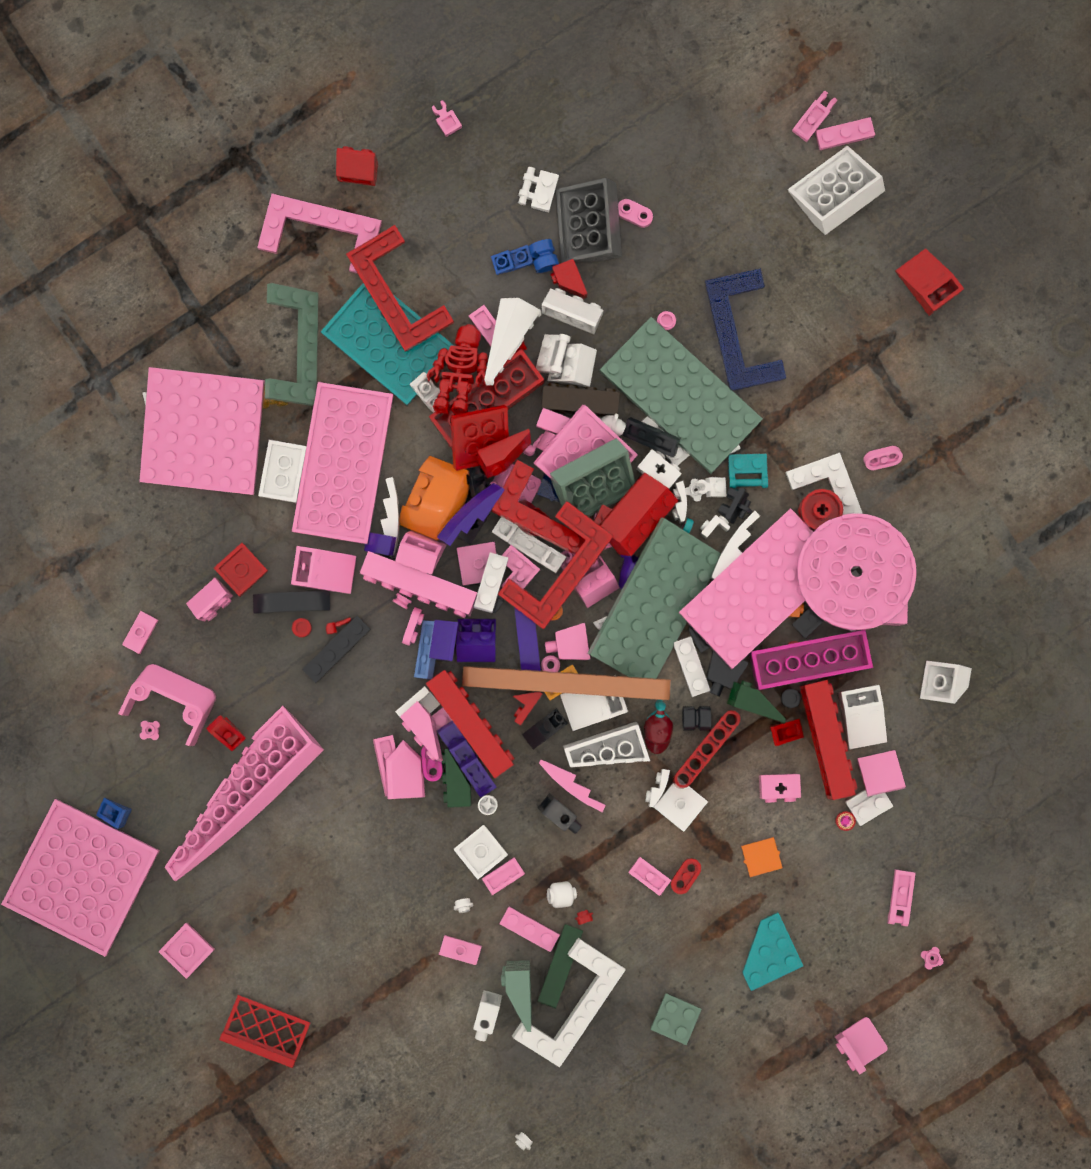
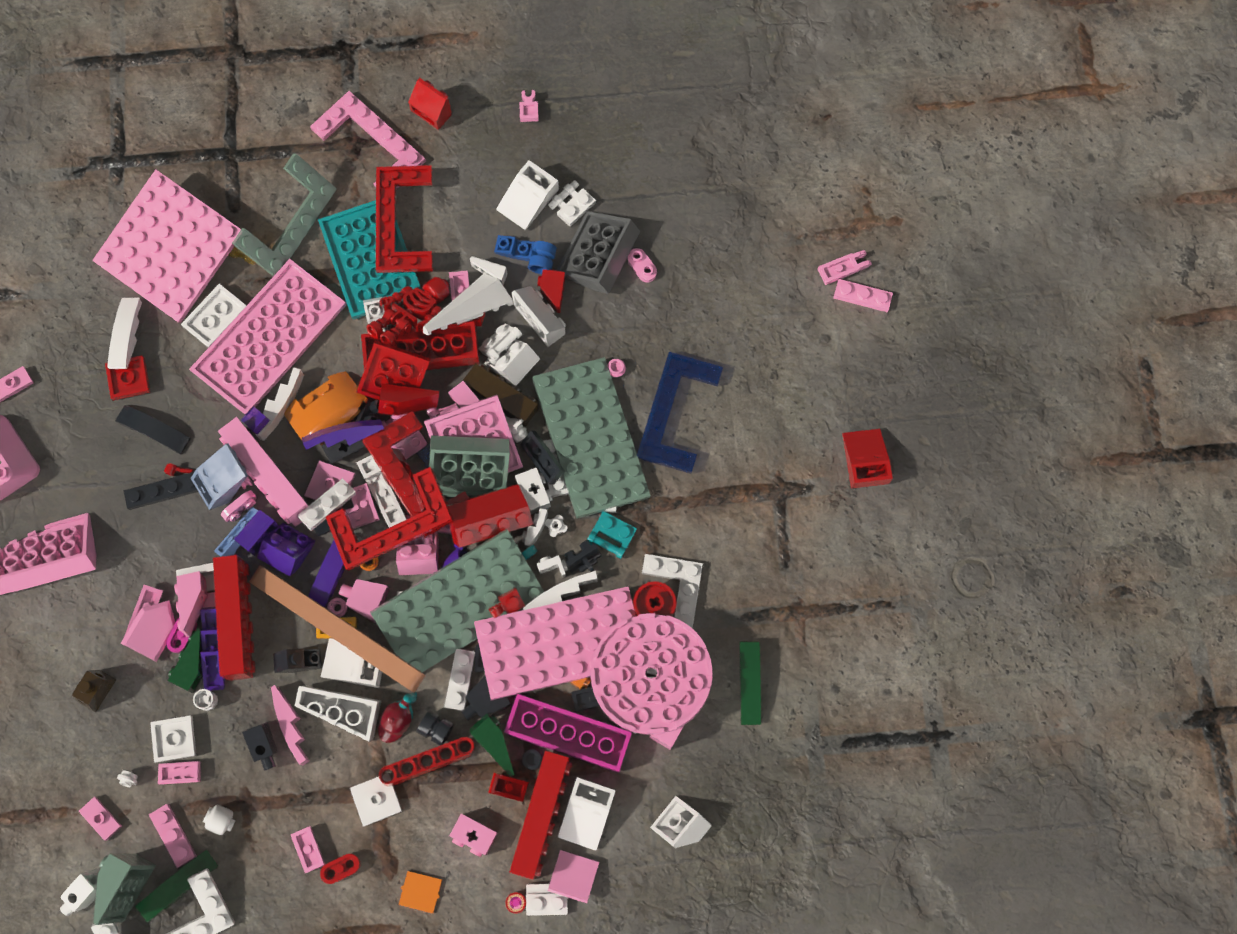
camera: 30 degrees right, 10 degrees down
bright pink slope [186,578,233,622] -> none
red slope [206,715,246,751] -> none
bright pink slope [291,546,356,594] -> none
red tile [292,618,312,638] -> none
bright pink slope [395,530,447,575] -> none
red slope [513,692,542,726] -> none
red plate [575,910,593,925] -> none
white slope [645,769,670,807] -> none
white plate [694,477,727,498] -> none
white slope [788,146,885,235] -> none
bright pink plate [864,446,903,470] -> none
none -> dark brown torso [72,670,117,712]
none -> white slope [108,298,142,369]
none -> slope [191,443,248,510]
none -> white slope [470,256,508,285]
none -> red plate [488,588,525,618]
none -> white slope [496,160,559,230]
none -> dark green slope [739,641,761,725]

